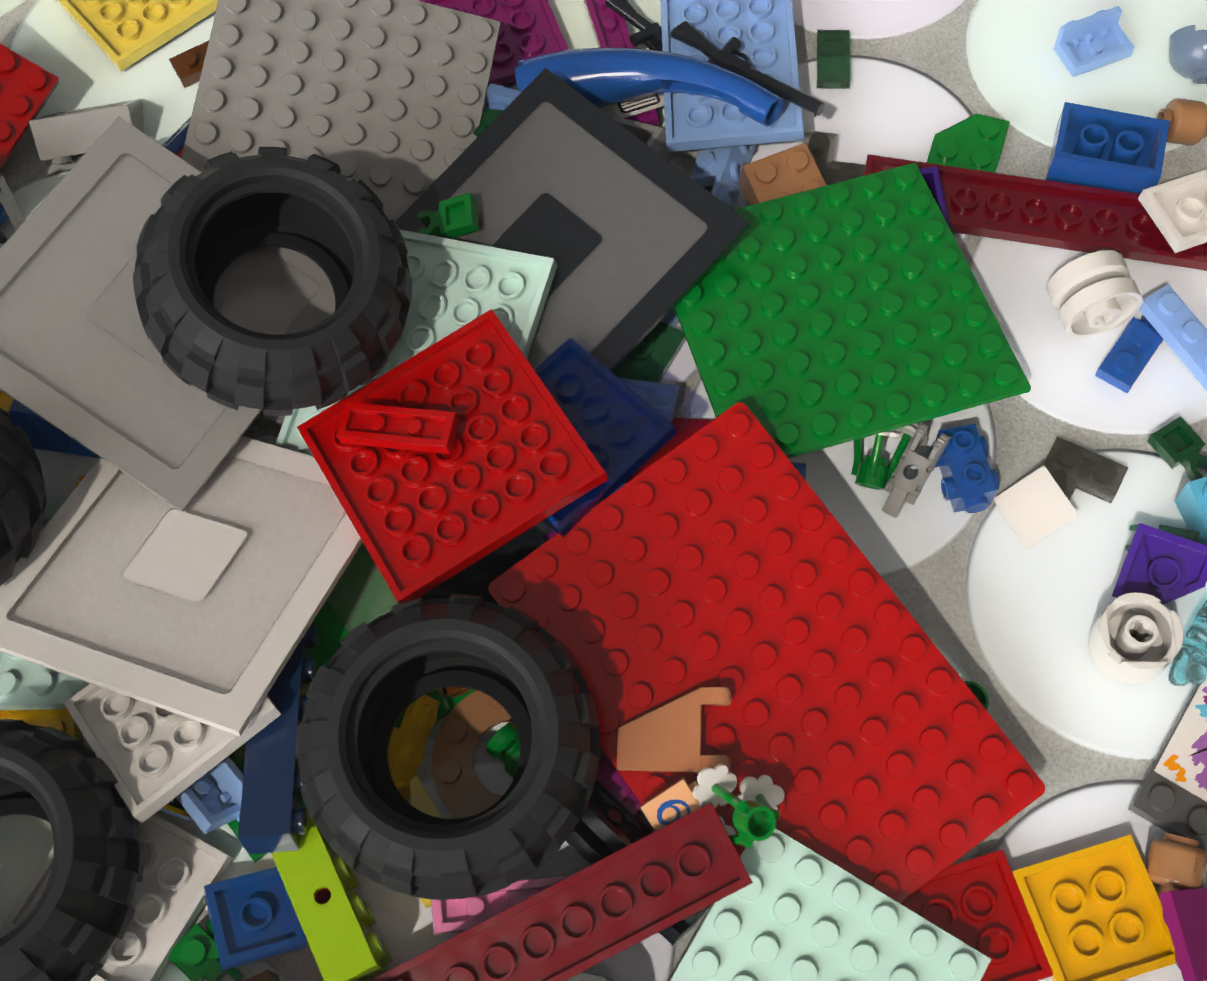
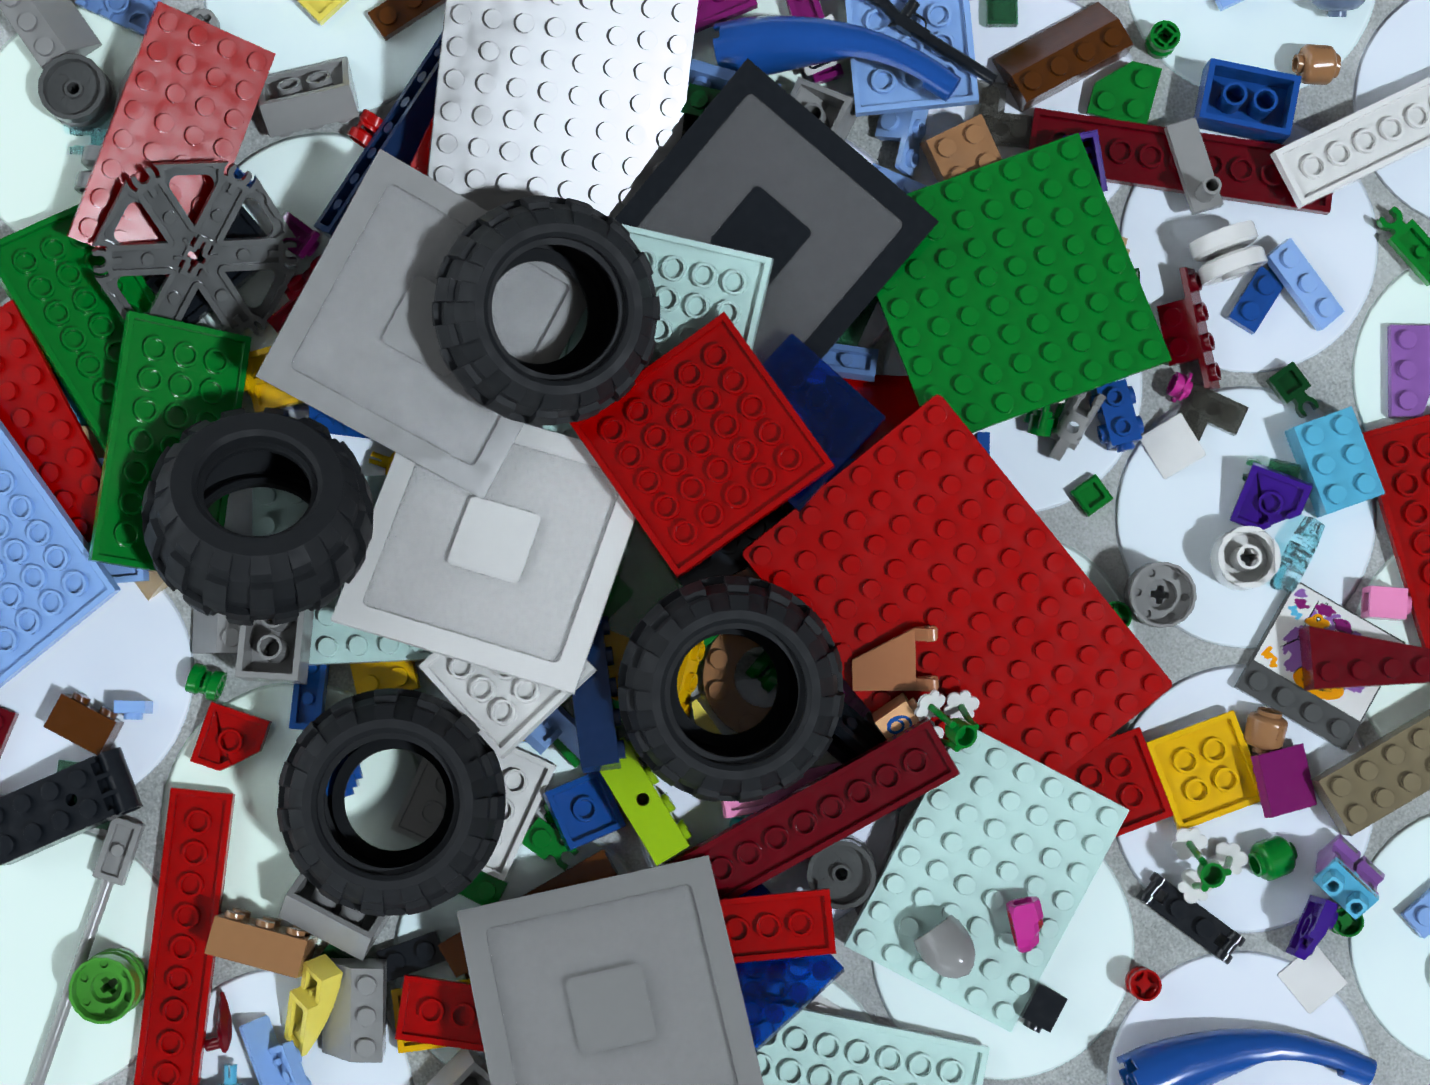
camera: 10 degrees left, 20 degrees up
red plate [336,402,460,454] -> none
green plate [418,192,479,239] -> none
none -> reddish brown slope [992,2,1133,112]
none -> green tile [1069,474,1114,517]
none -> light grey wheel [1124,562,1197,628]
none -> green wheel [1144,20,1181,59]
none -> dark red bracket [1156,267,1221,390]
none -> light grey piece [1164,117,1224,215]
none -> dark pink plate [1166,372,1193,403]

